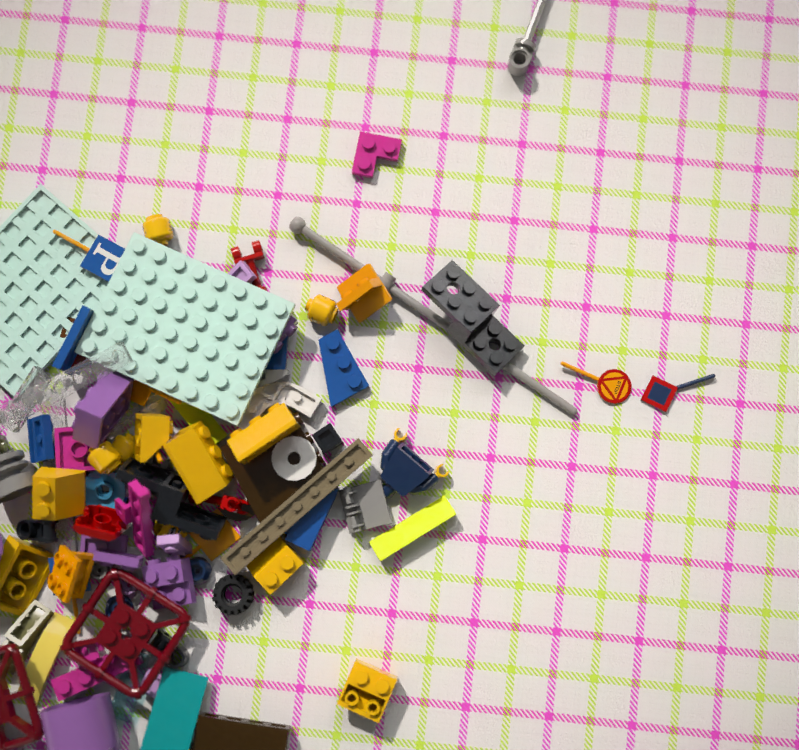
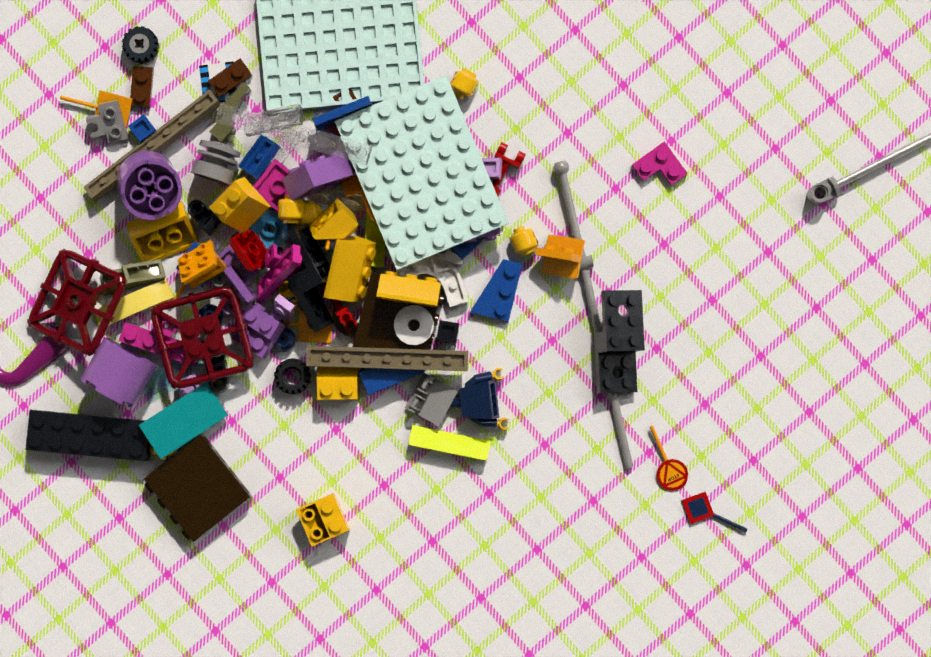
camera: 45 degrees right, 5 degrees up
blue piece [53,230,125,282] -> none

